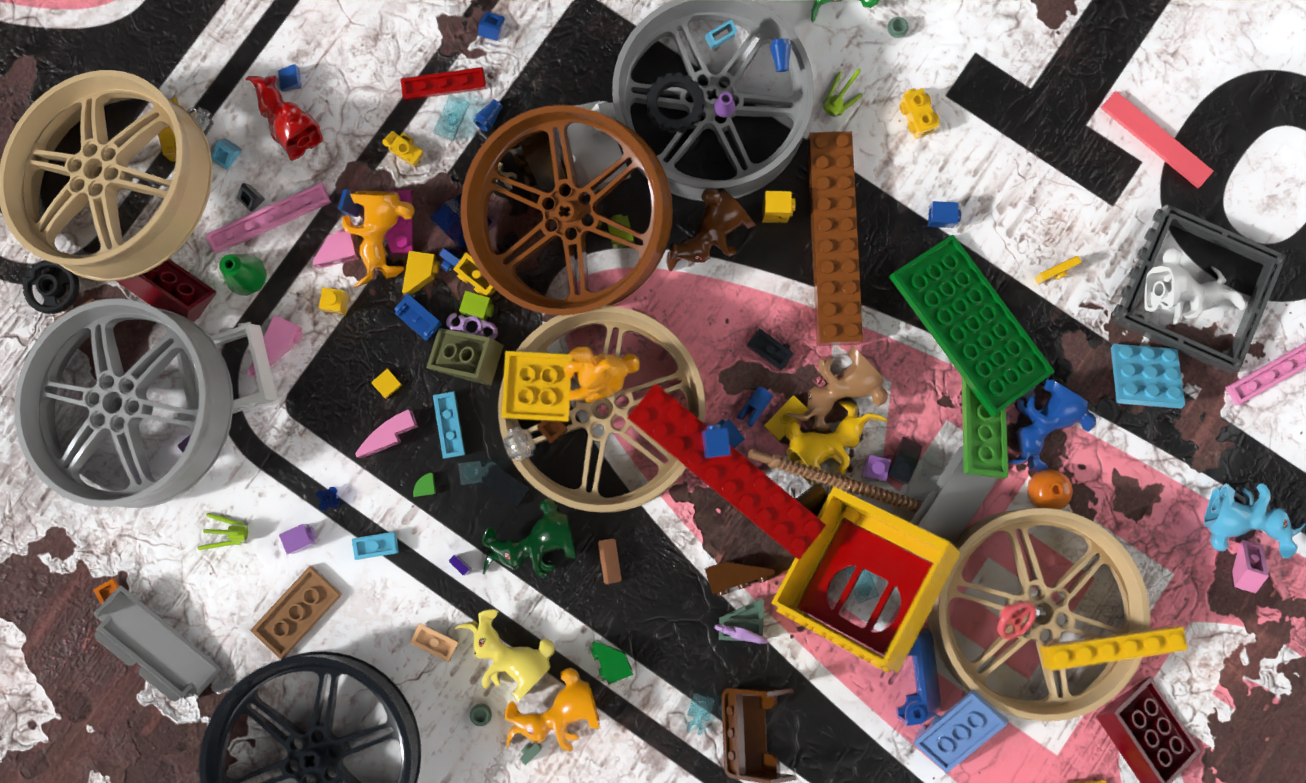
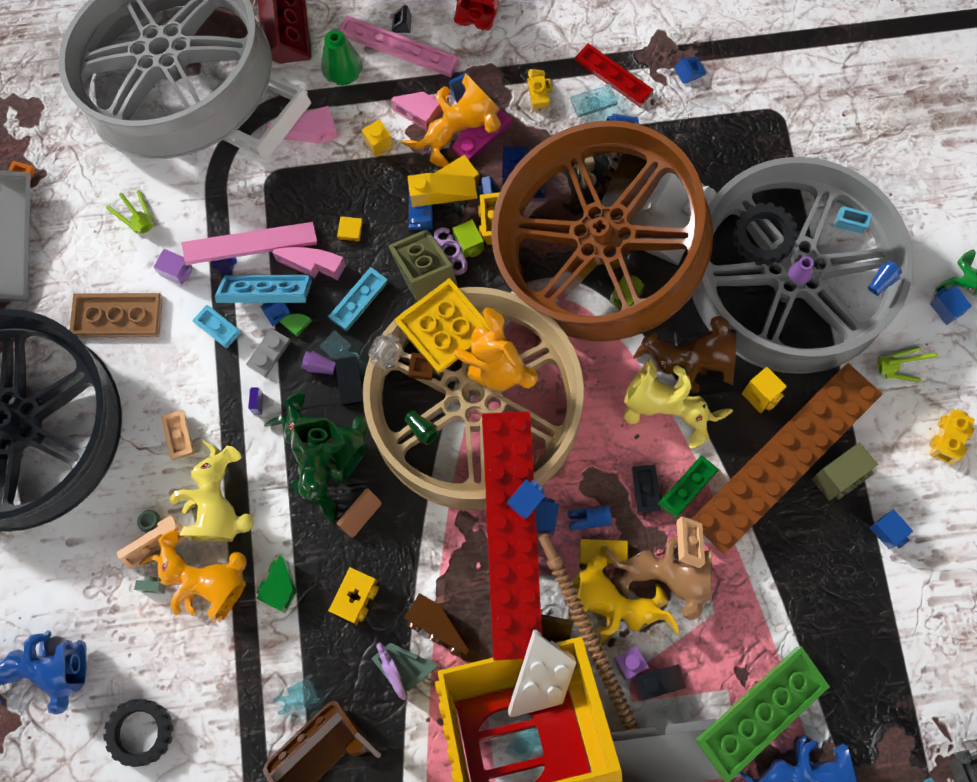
camera: 50 degrees right, 10 degrees down
green plate [889,234,1055,417] -> none
yellow plate [1035,256,1082,284] -> none
none -> light nougat plate [116,515,186,569]
none -> bright pink tile [181,222,317,265]
none -> medium azure tile [215,275,312,303]
none -> light grey plate [246,328,291,378]
none -> blue tile [260,303,291,327]
none -> dark green animal [291,416,345,522]
none -> medium lavender cone [301,351,335,375]
none -> yellow brick [328,567,379,625]
none -> dark green cone [404,411,439,445]
none -> yellow slope [407,173,477,207]
none -> white wing [508,630,576,717]
none -> light yellow animal [624,358,733,449]
none -> green tile [658,455,719,520]
none -> light nougat plate [677,516,705,568]
none -> olive brick [812,442,878,501]
none -> blue brick [930,285,972,325]

